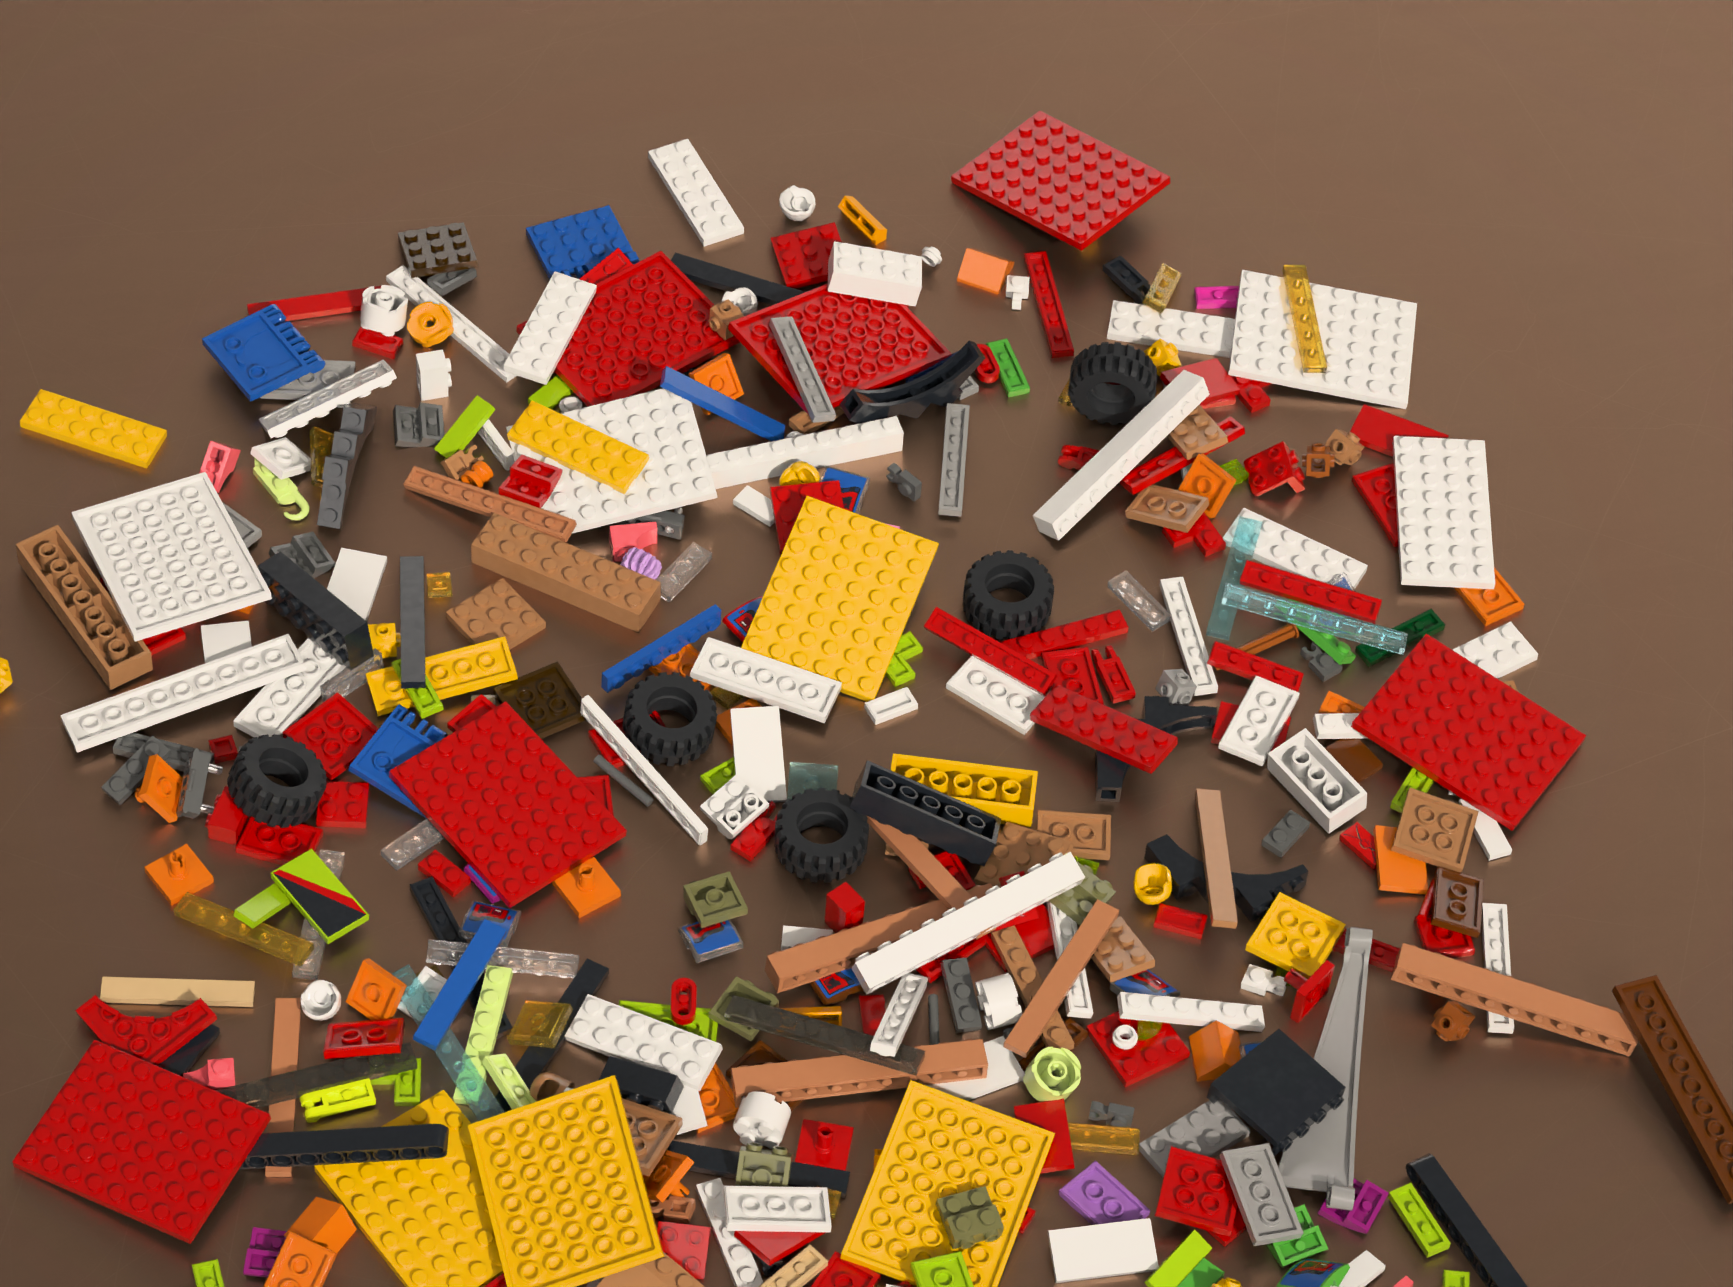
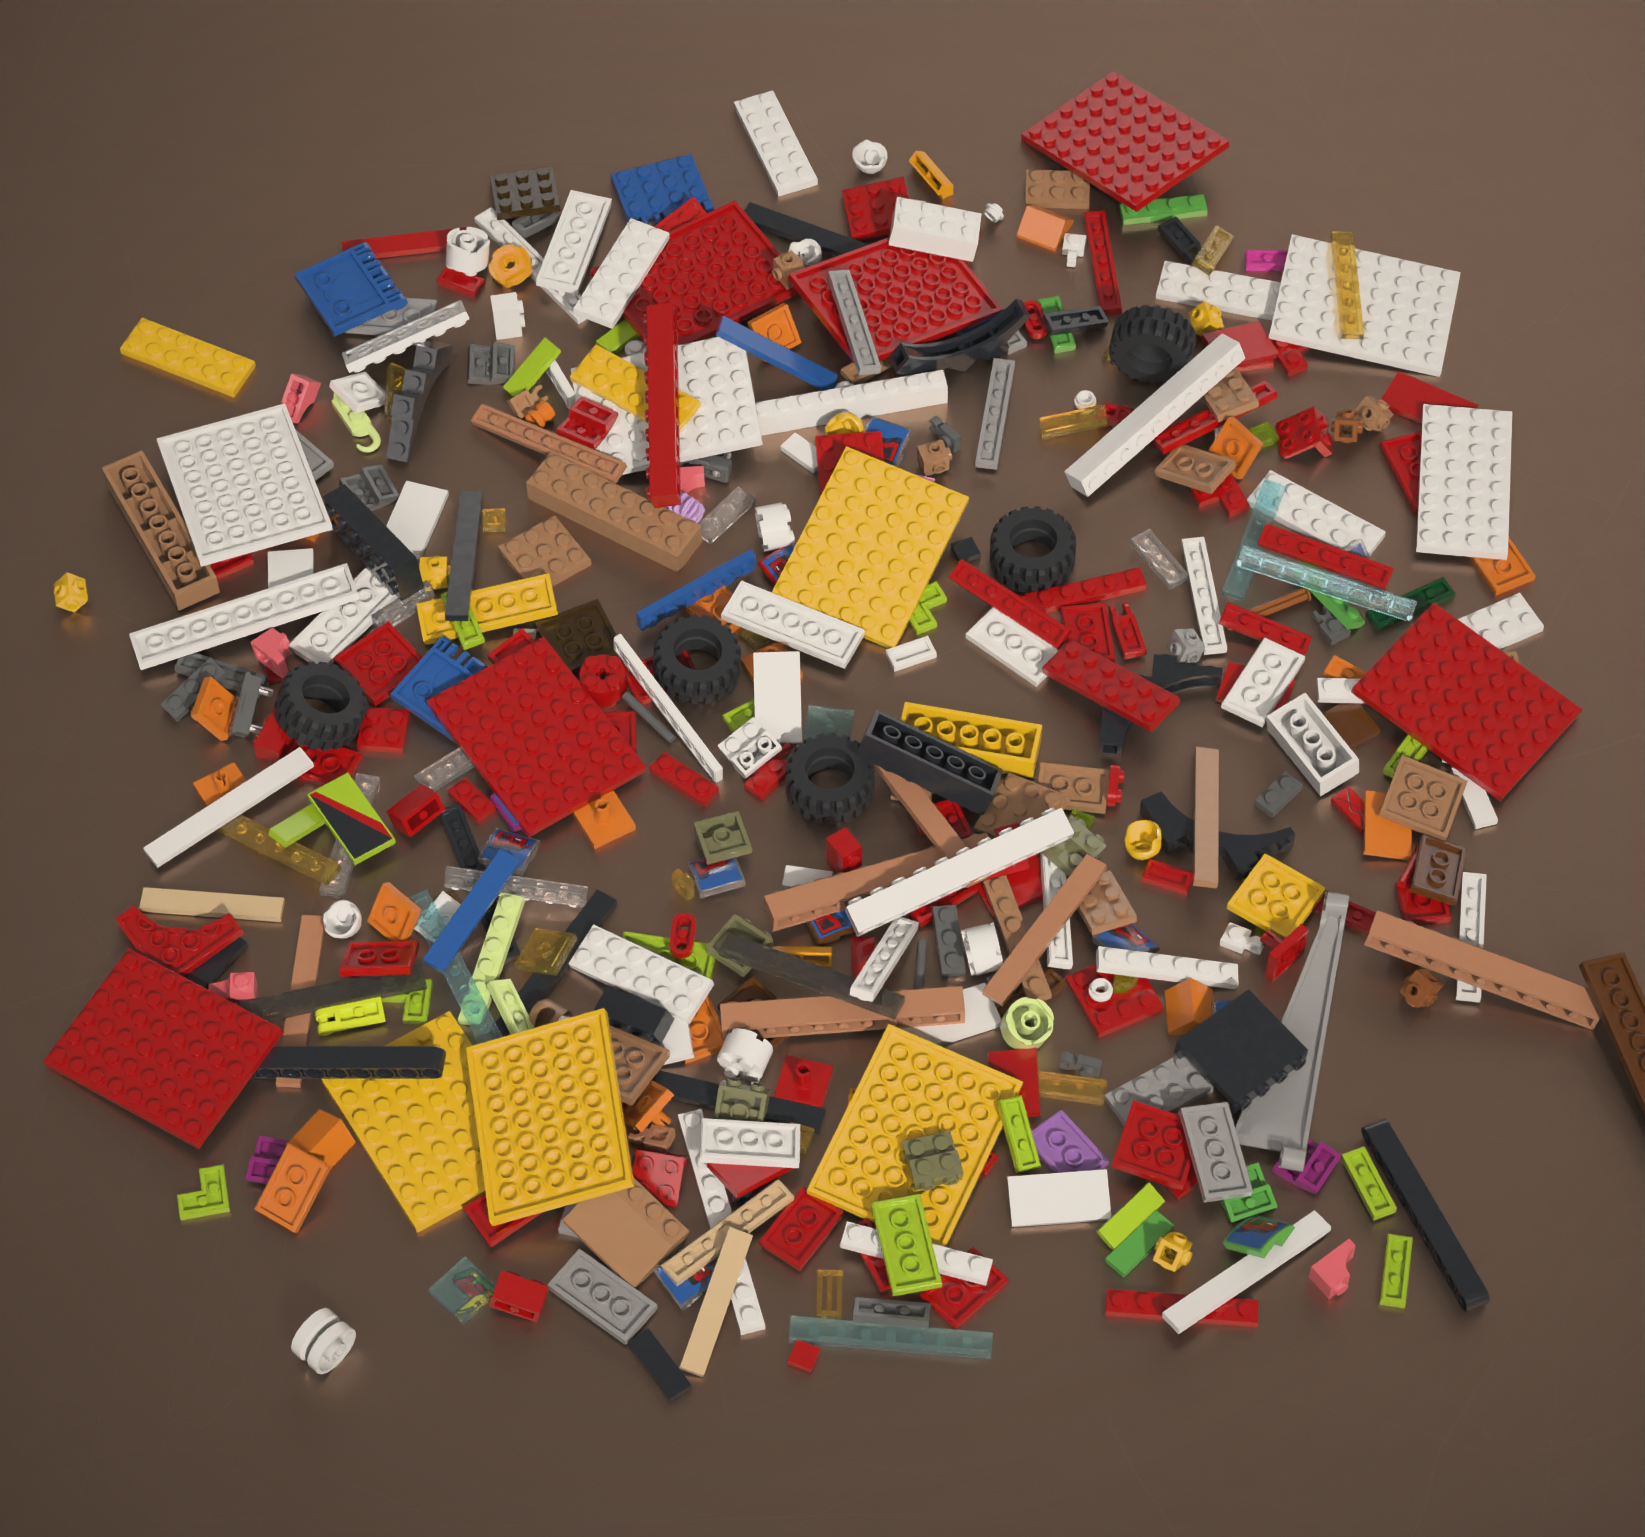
camera: 10 degrees right, 5 degrees up
none -> white tile [143,747,314,868]
none -> coral arch [250,628,291,678]
none -> red brick [386,784,446,837]
none -> white plate [536,190,612,295]
none -> red brick [580,655,627,708]
none -> red brick [643,302,681,508]
none -> red plate [649,752,719,808]
none -> clear yellow plate [671,868,695,901]
none -> white brick [755,502,795,552]
none -> medium nougat brick [917,440,952,476]
none -> black tile [951,537,981,563]
none -> lime tile [997,1095,1041,1173]
none -> medium nougat plate [1025,169,1090,209]
none -> clear yellow tile [1039,404,1108,440]
none -> black plate [1041,306,1109,336]
none -> white plate [1074,390,1096,411]
none -> red plate [1106,763,1125,807]
none -> bright green plate [1119,194,1208,225]

